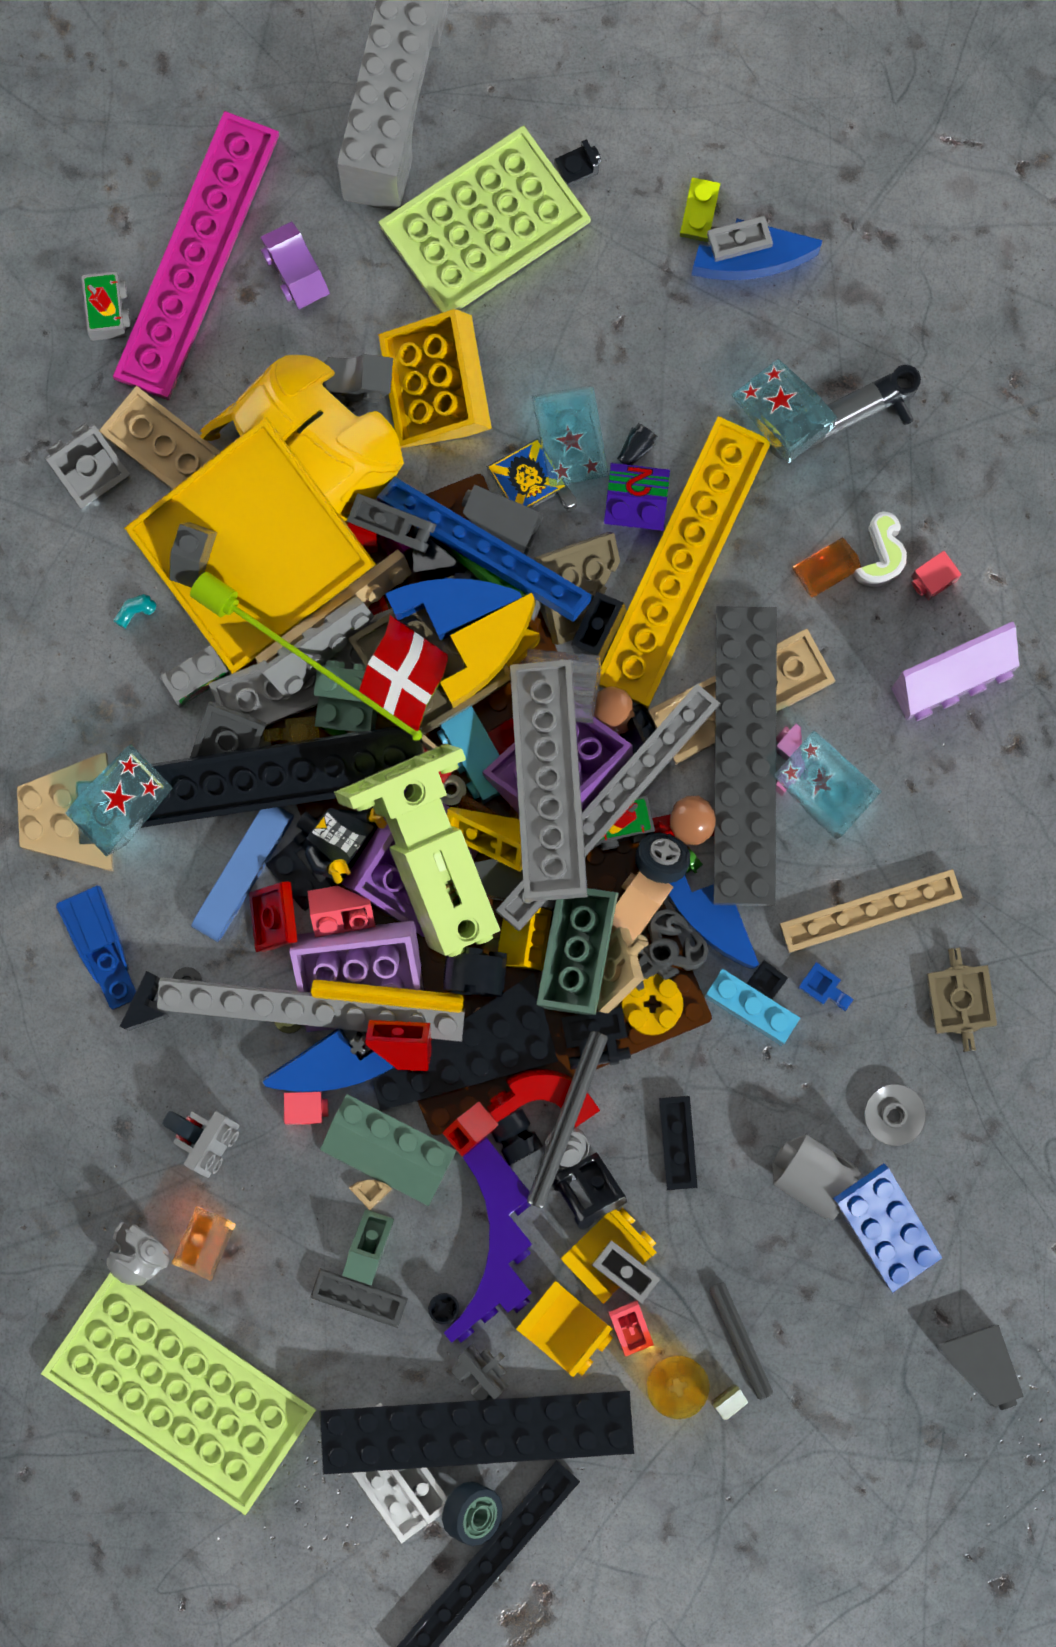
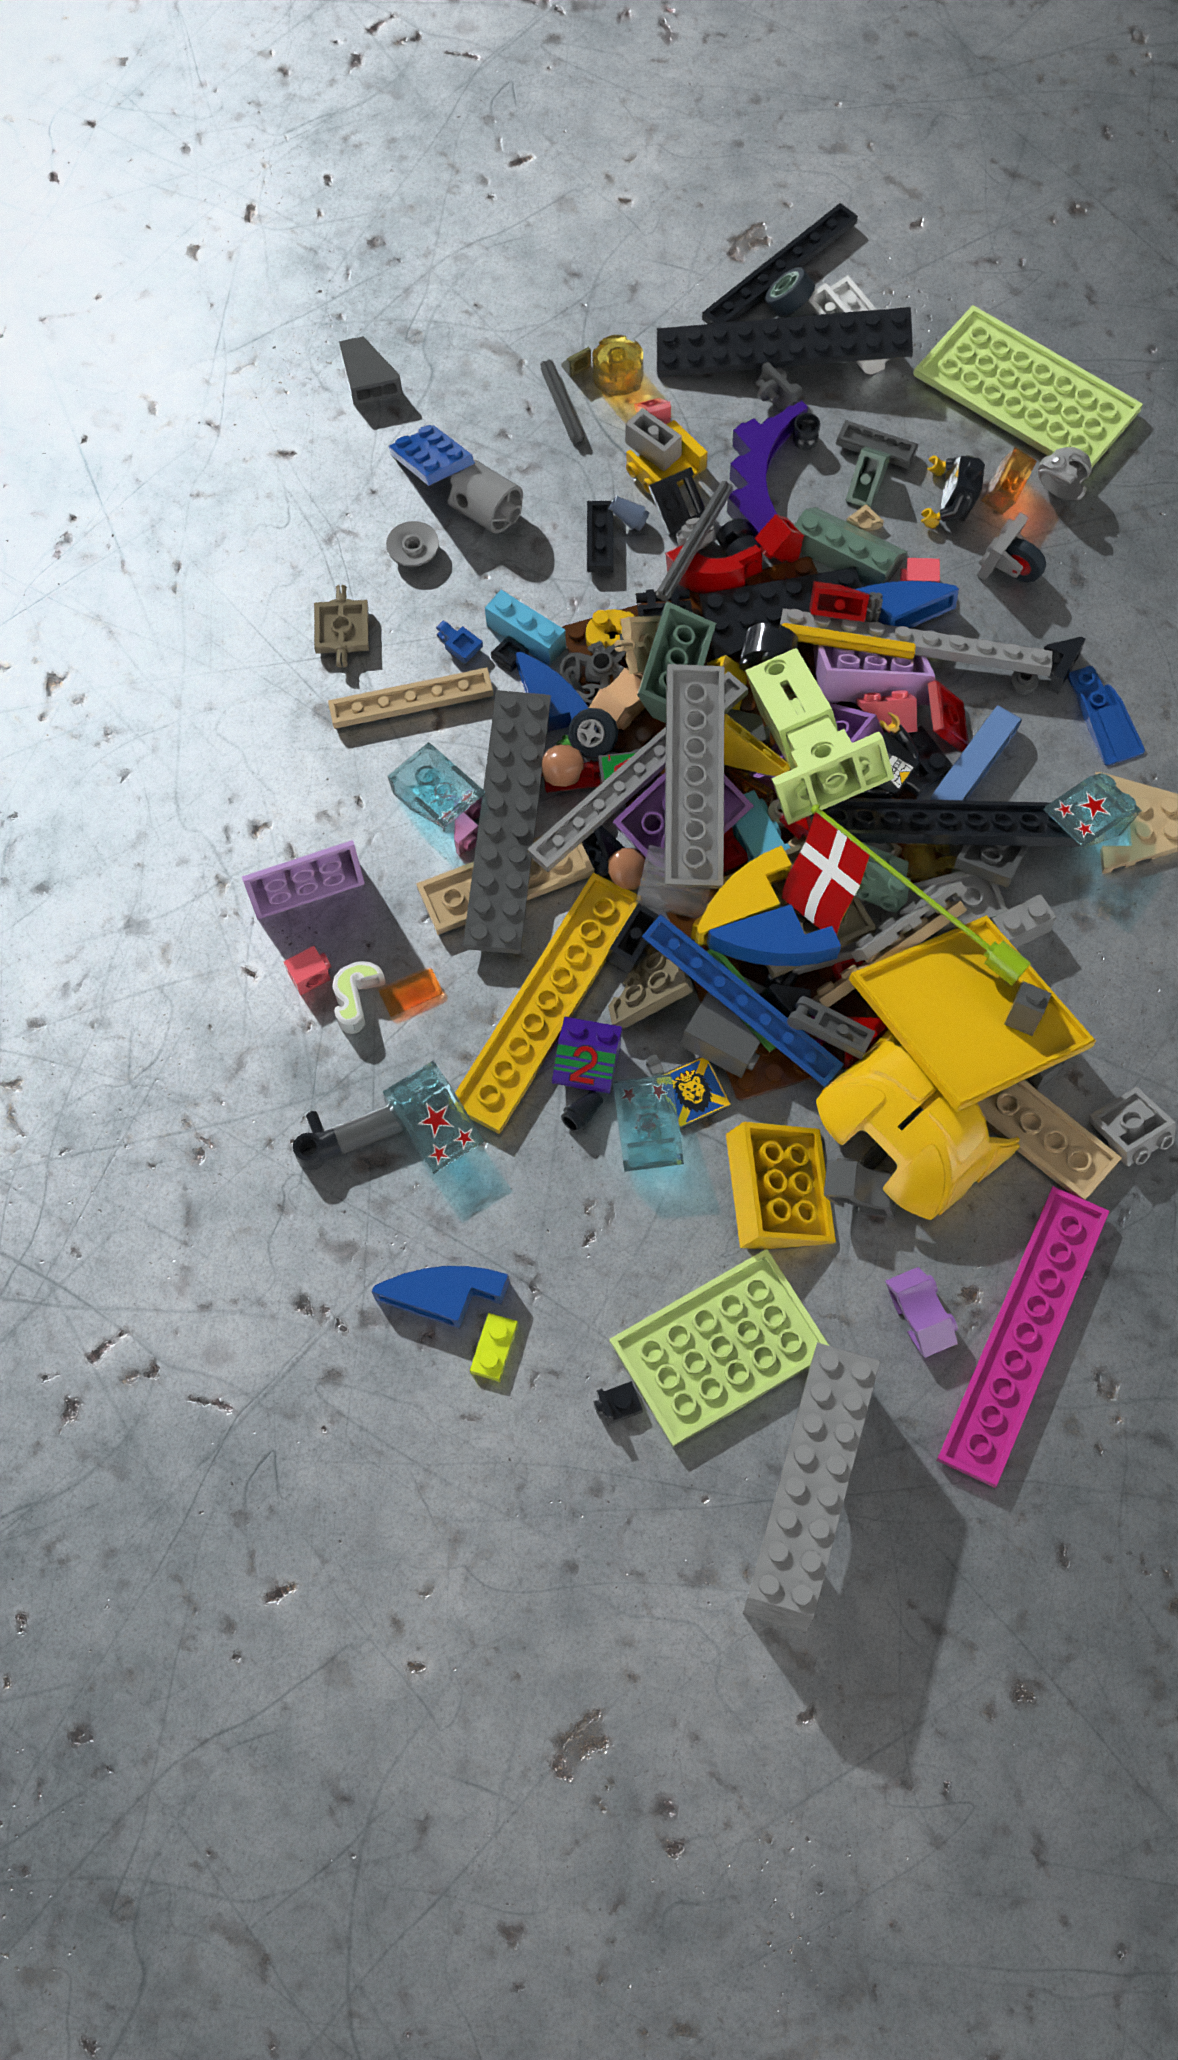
camera: 170 degrees left, 15 degrees down
brick [81,271,131,341] -> none
teal arm [113,594,156,629] -> none
yellow panel [516,1281,613,1377] -> none
light grey plate [707,215,773,262] -> none
none -> sand blue cone [609,496,650,531]
none -> black torso [921,455,985,529]

